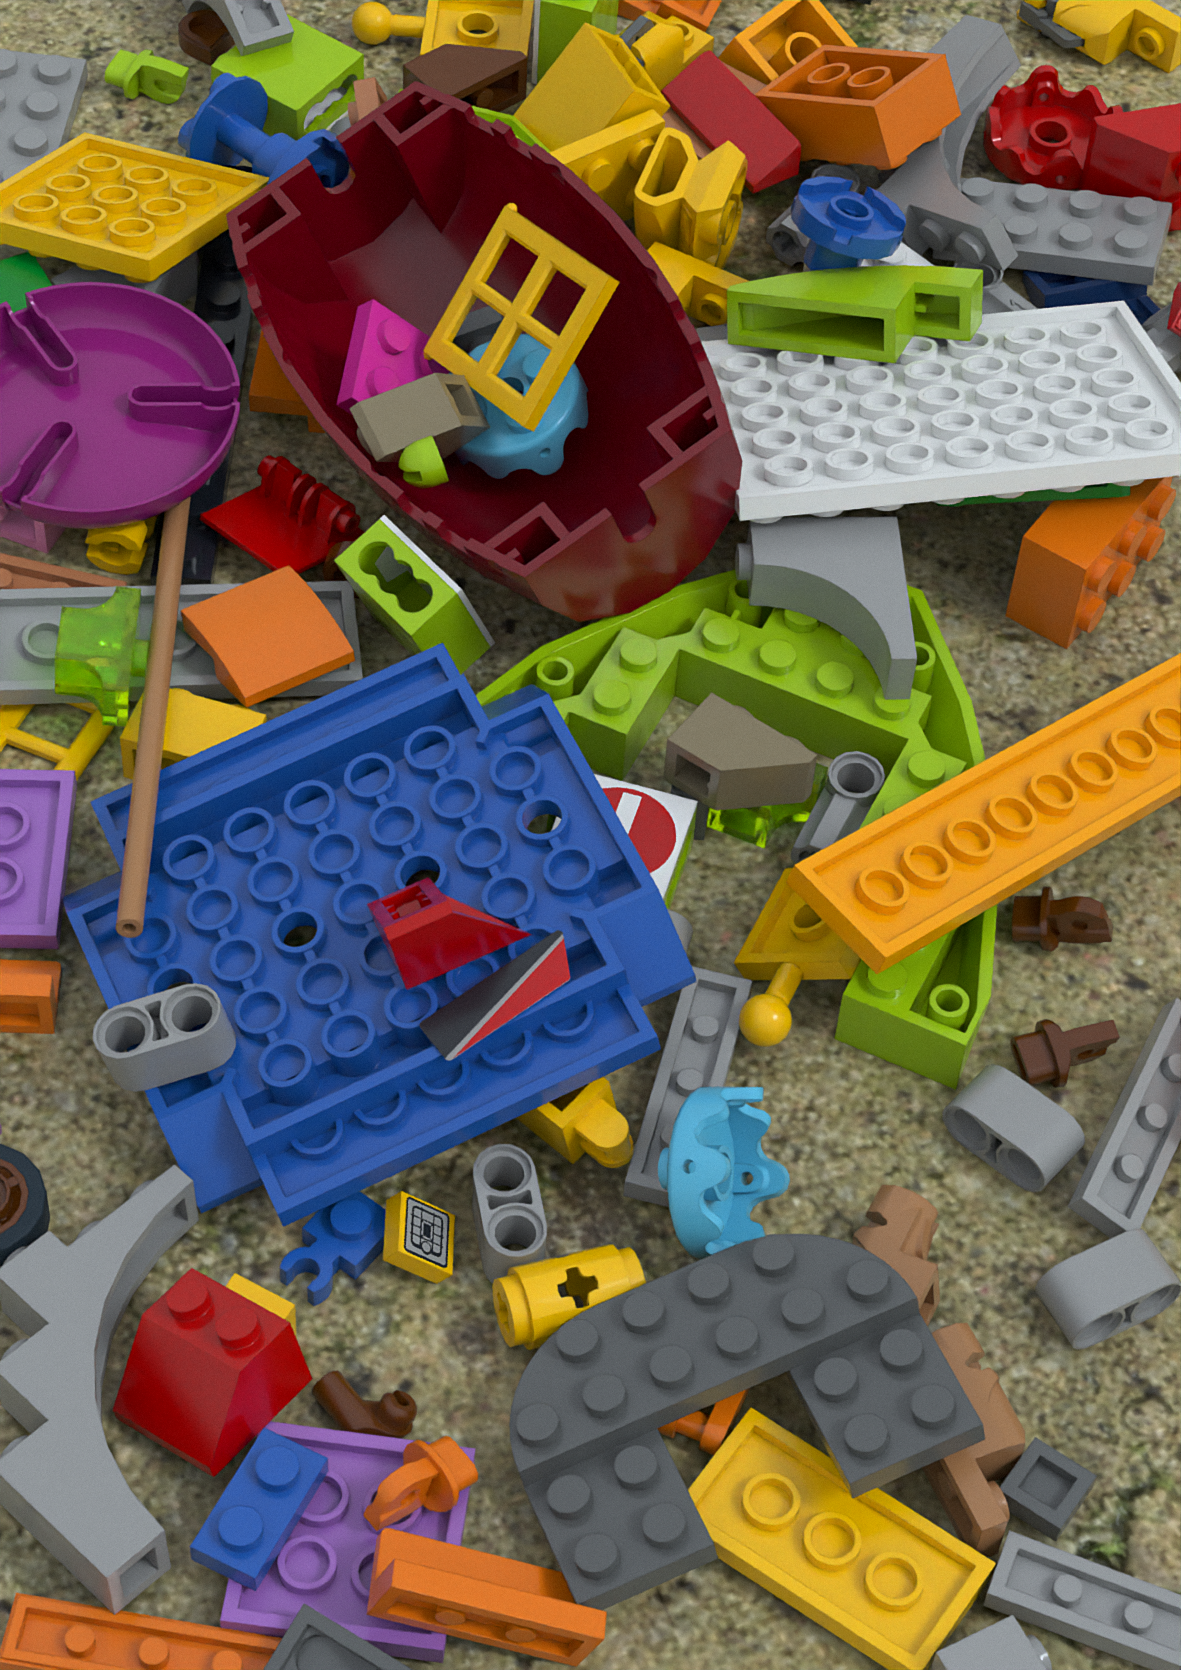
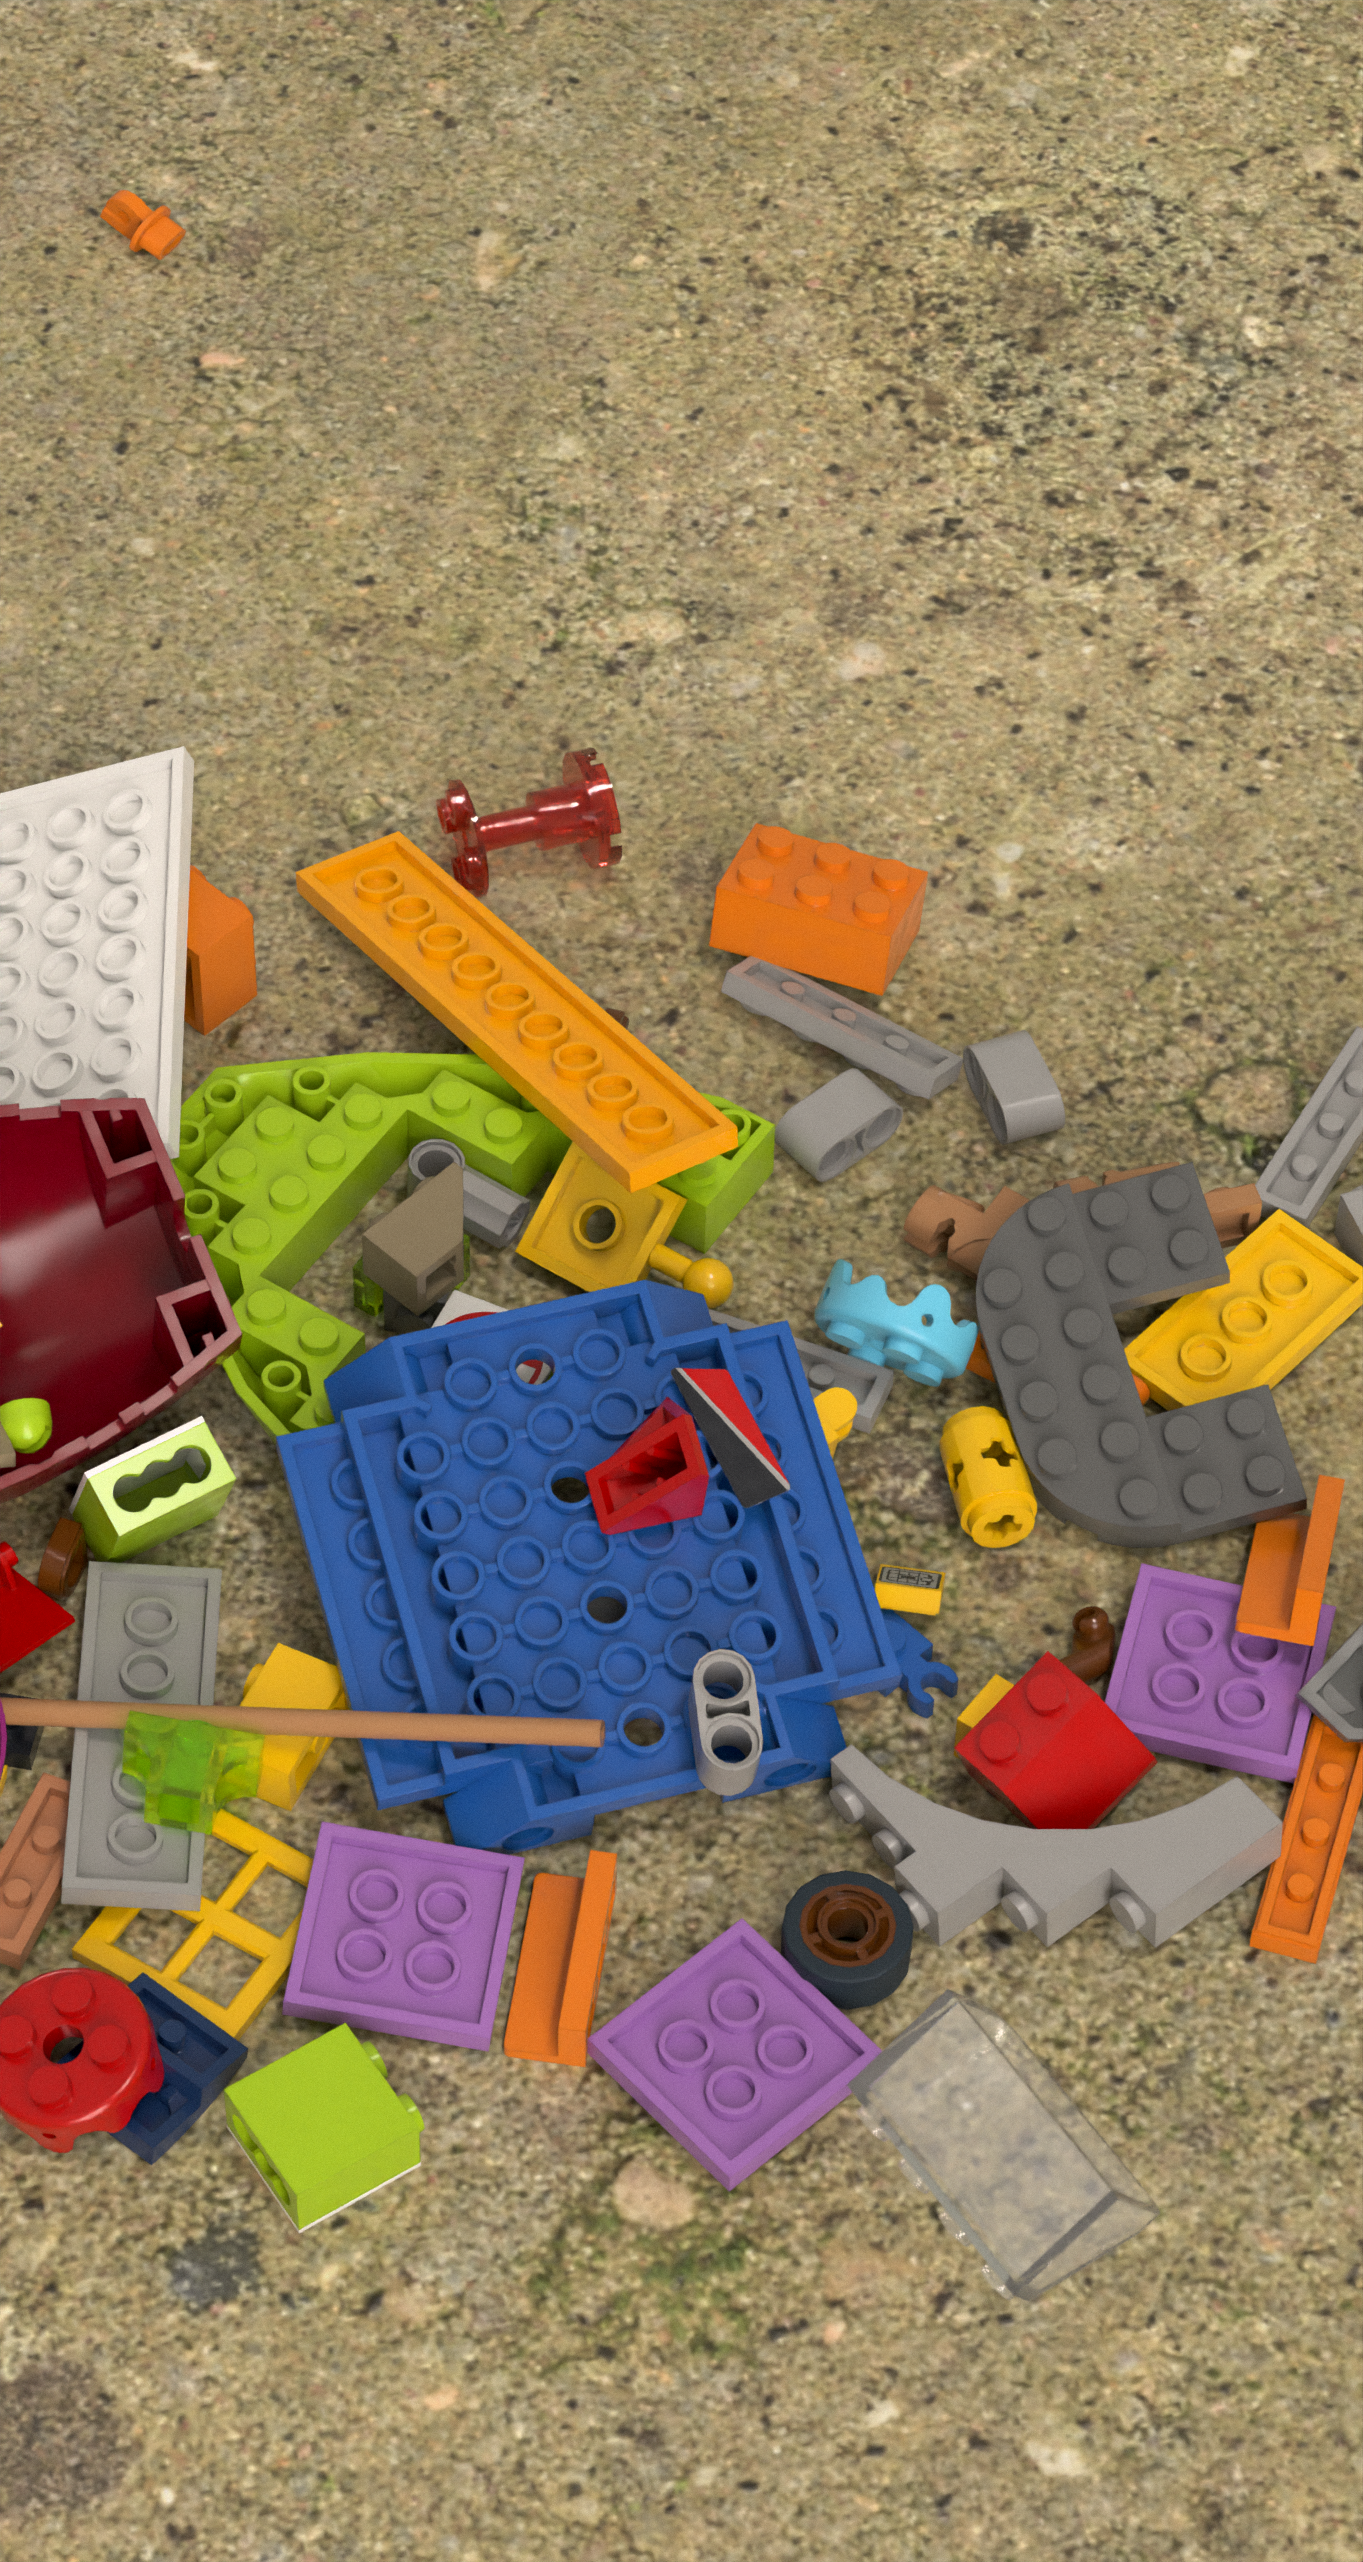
camera: 80 degrees left, 0 degrees up
orange slope [181,565,355,708] -> none
blue plate [190,1427,329,1591] -> none
orange piece [363,1436,478,1531] -> none
light grey beam [472,1144,547,1284] -> none
light grey arch [735,517,917,700] -> none
dark grey plate [1000,1437,1097,1542] -> none
reddish brown piece [1010,1019,1120,1088] -> none

